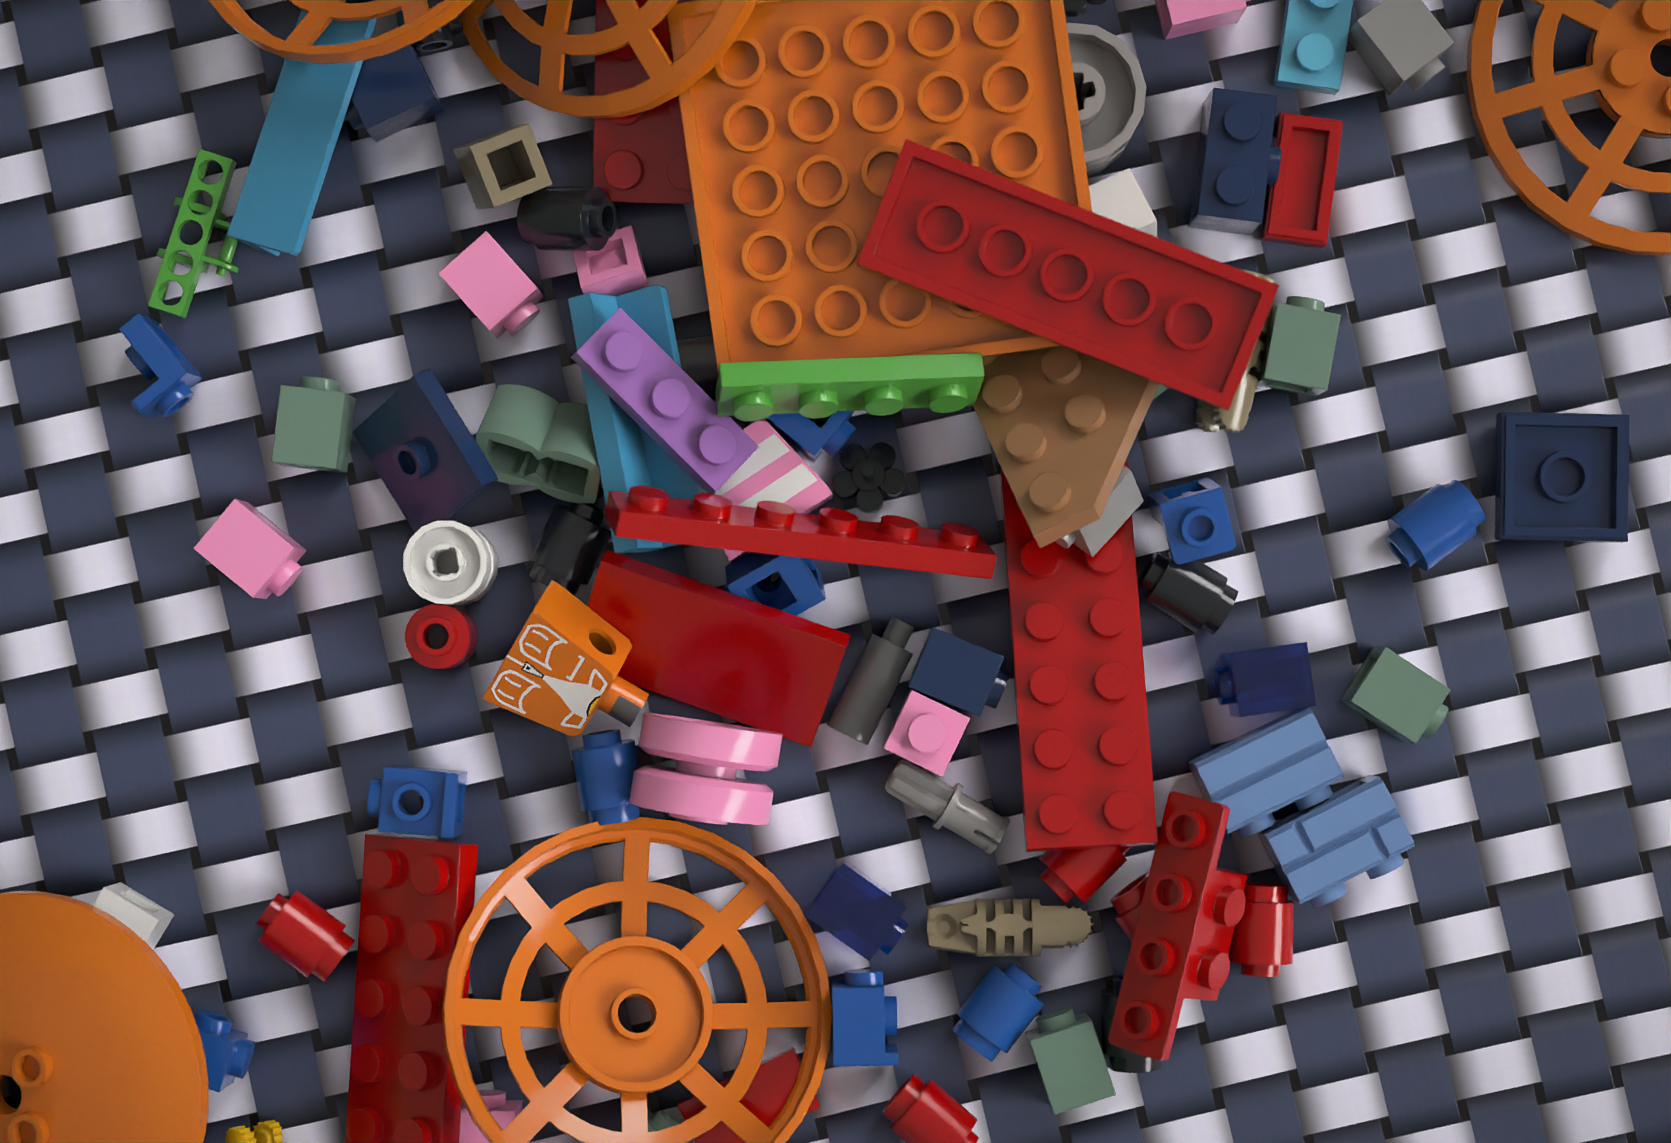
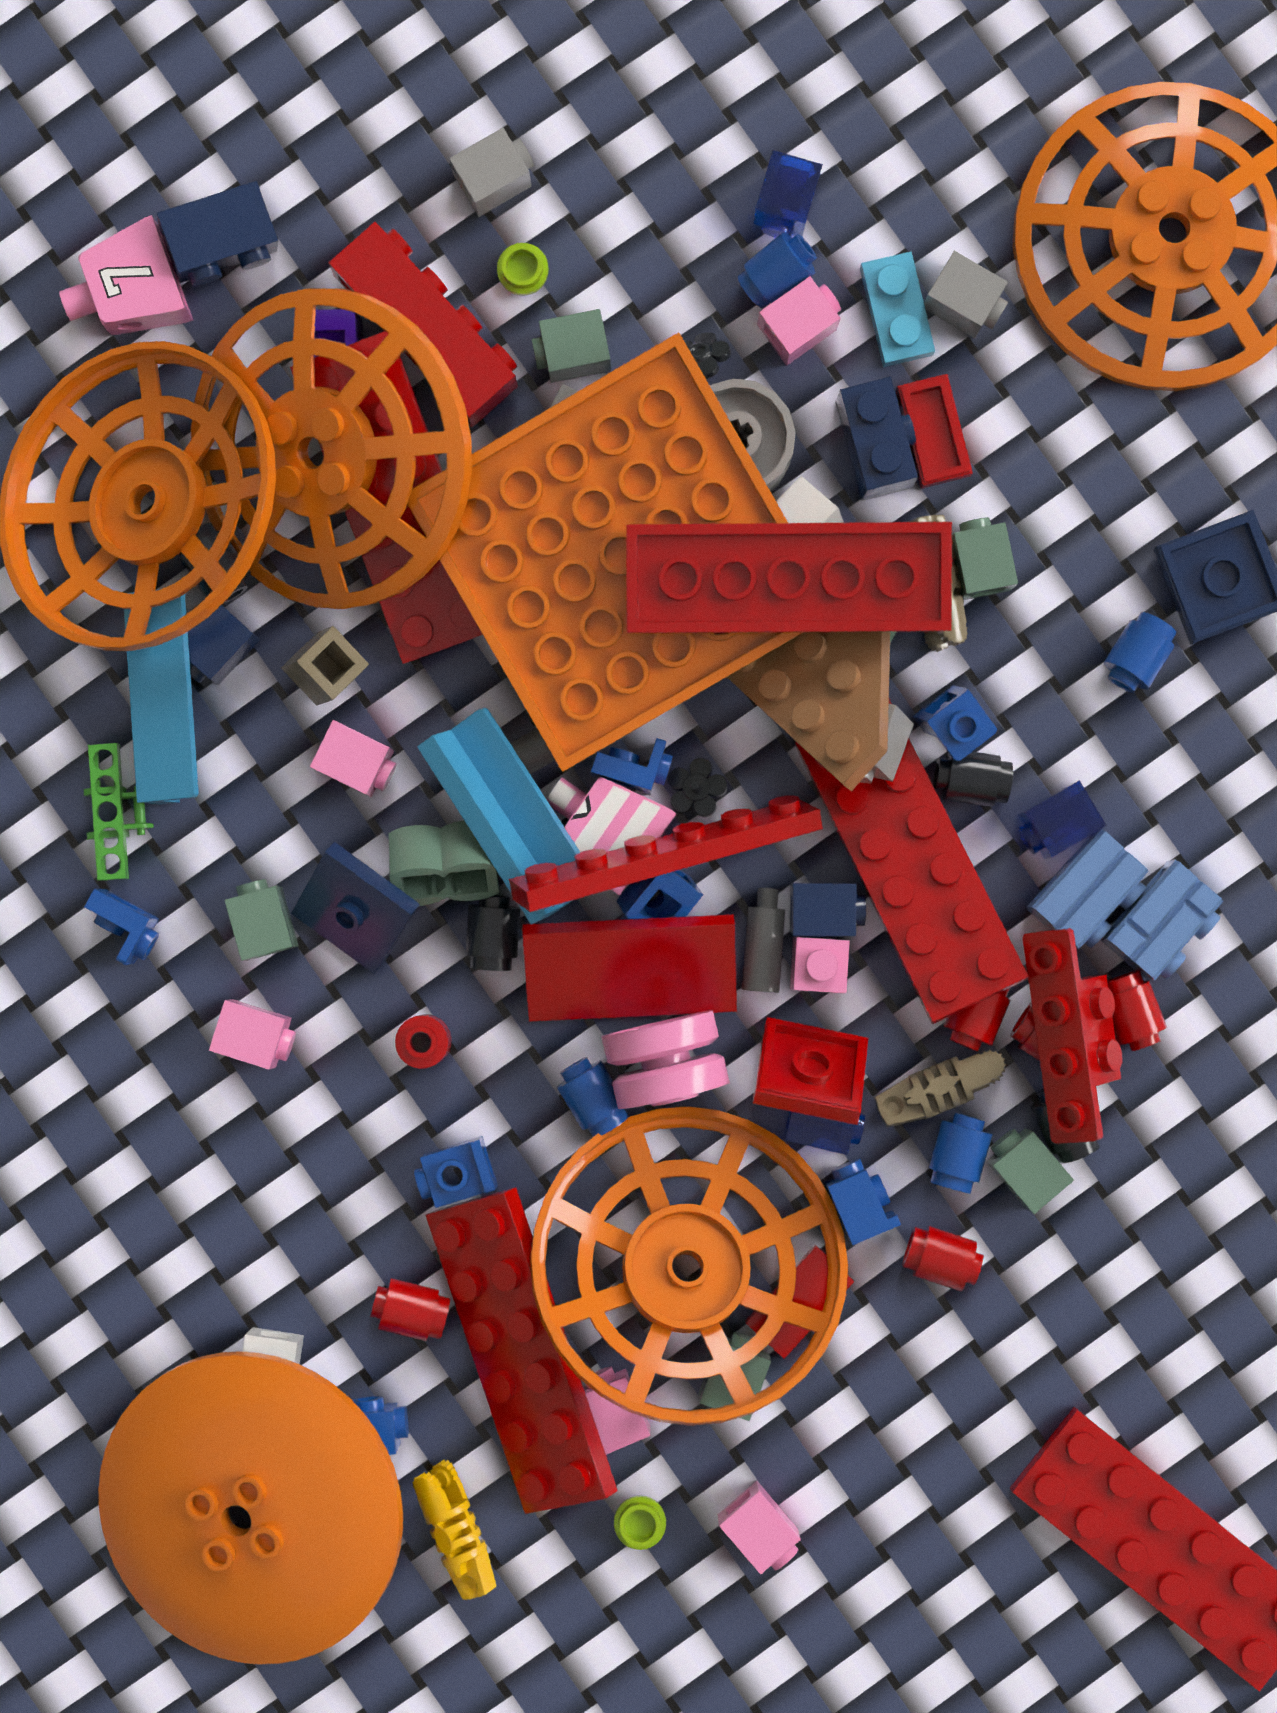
camera: 20 degrees left, 0 degrees up
white wheel [403,520,498,606] -> none
orange torso [482,580,649,737] -> none
black brick [517,186,617,251] -> none
medium lavender plate [571,308,759,494] -> none
bright pink plate [573,225,649,296] -> none
bright green plate [715,353,984,421] -> none
light grey axle [885,760,1010,855] -> none
sand green brick [1339,647,1451,744] -> none
none -> red tile [752,1017,868,1125]

